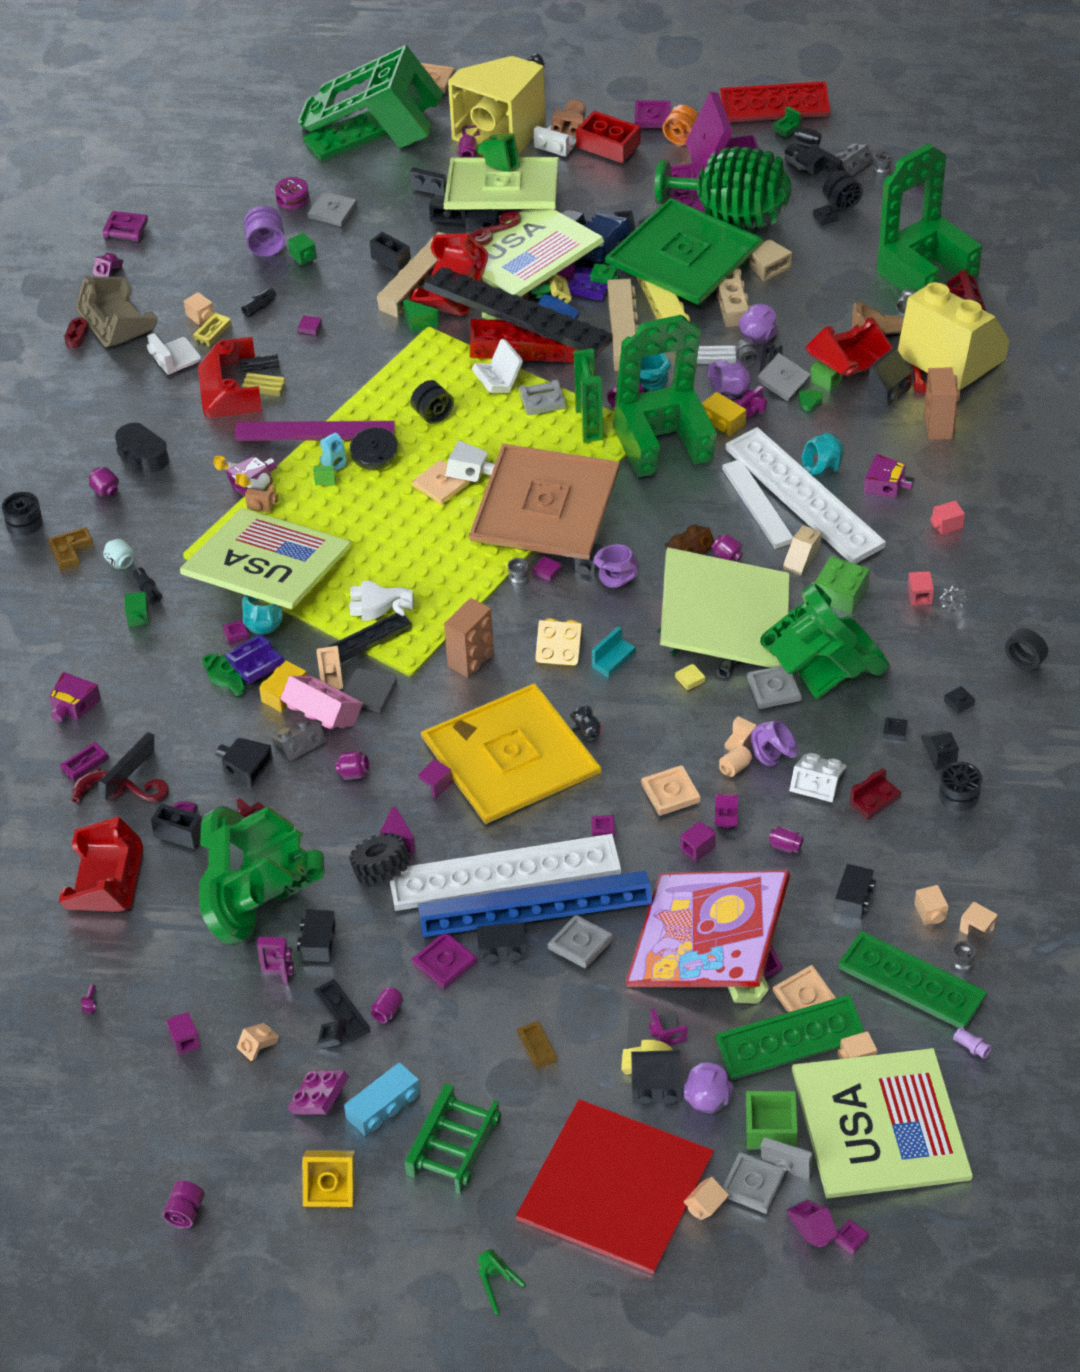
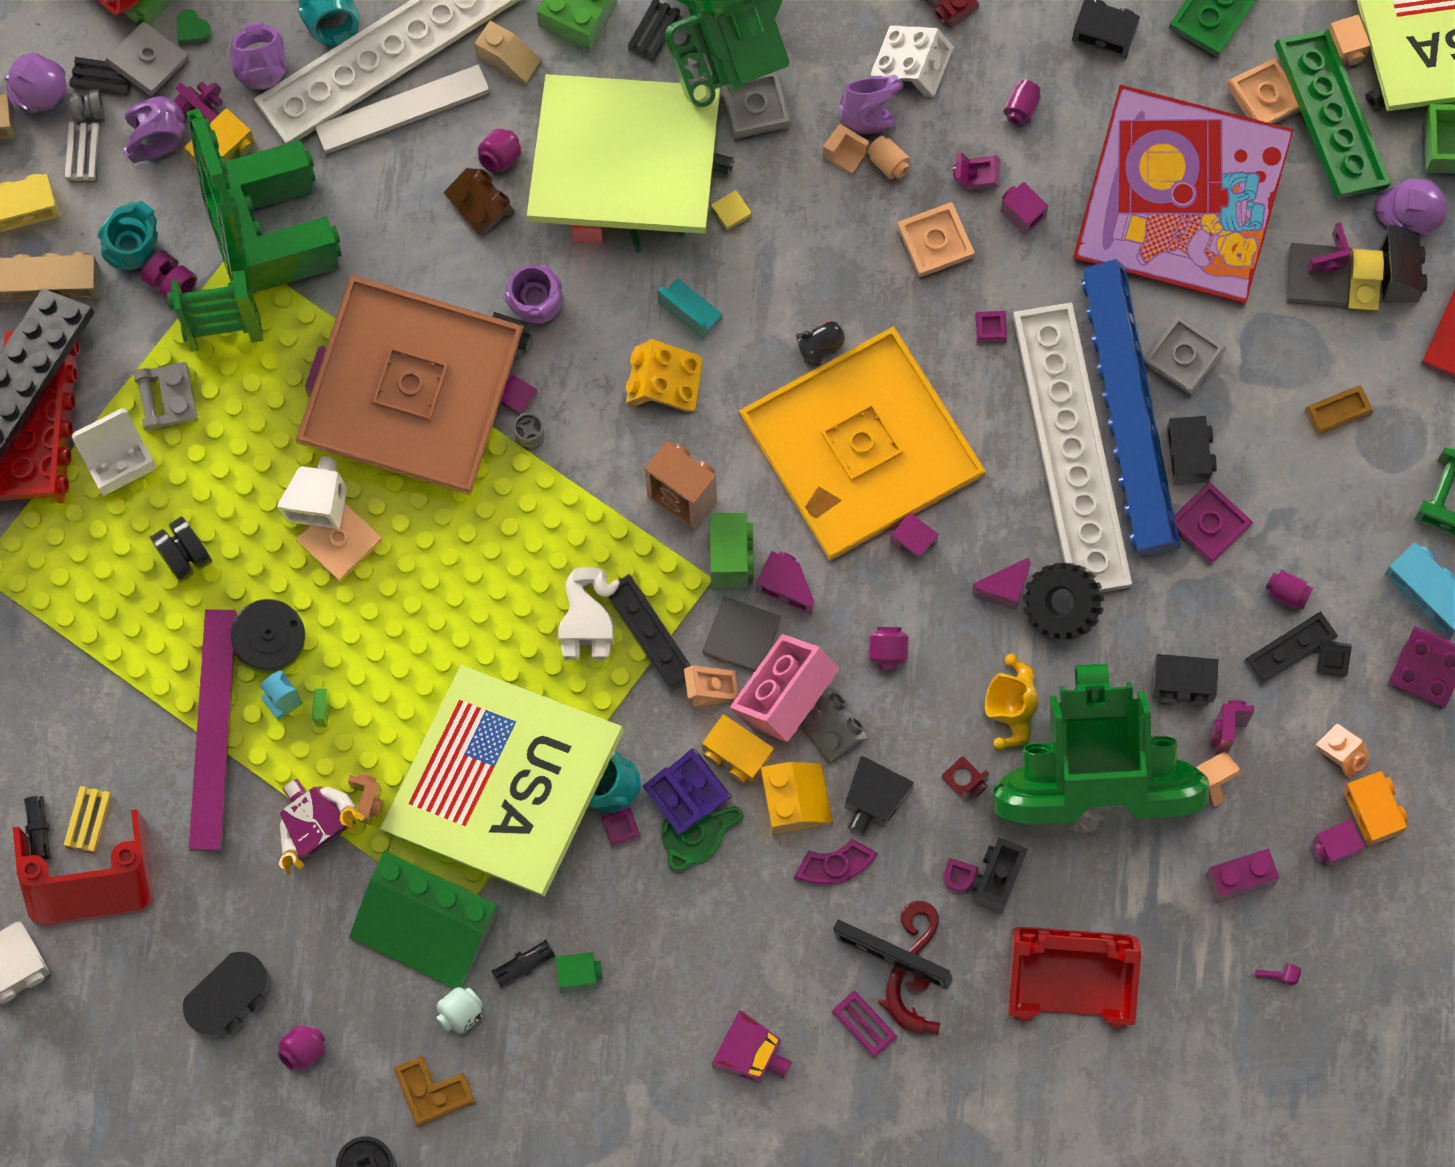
camera: 90 degrees left, 25 degrees up
none -> medium lavender helmet [230,22,288,90]
none -> green slope [349,851,501,989]
none -> bright green piece [710,513,754,590]
none -> magenta slope [756,551,814,615]
none -> yellow slope [761,762,833,835]
none -> magenta tile [794,838,878,887]
none -> yellow piece [984,654,1039,751]
none -> light nougat panel [1195,751,1241,807]
none -> magenta brick [1206,848,1280,904]
none -> light orange brick [1343,771,1408,847]

